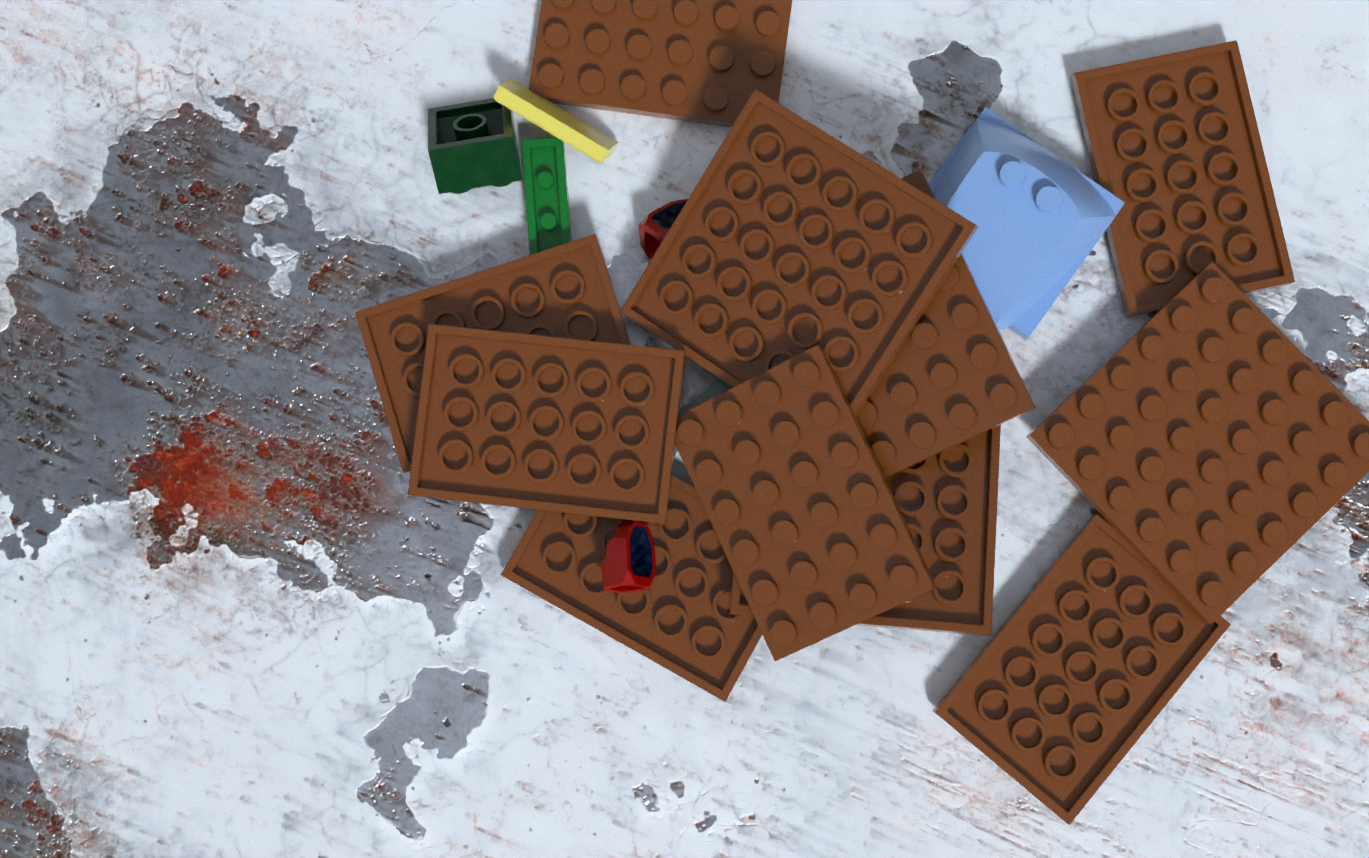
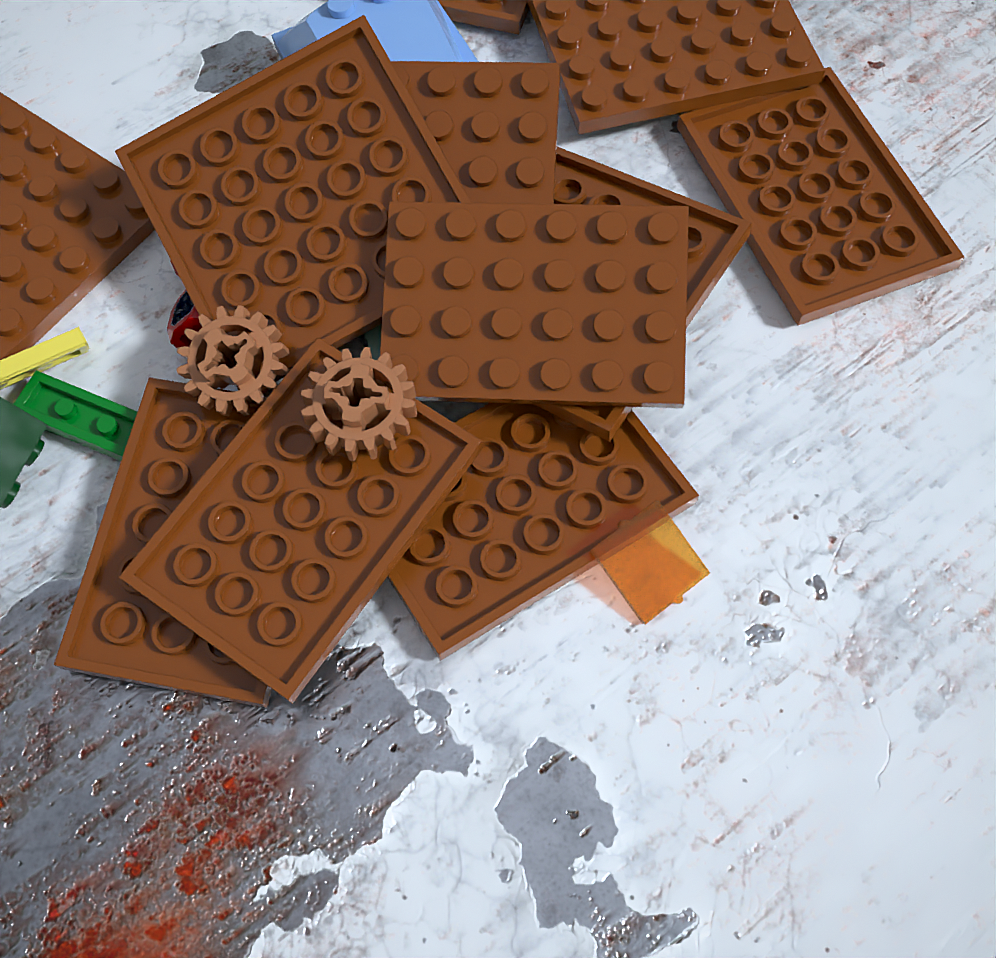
camera: 60 degrees left, 20 degrees down
red rock [601,520,656,593] -> none
none -> nougat gear [176,305,290,417]
none -> nougat gear [301,347,417,461]
none -> clear orange piece [589,500,710,624]

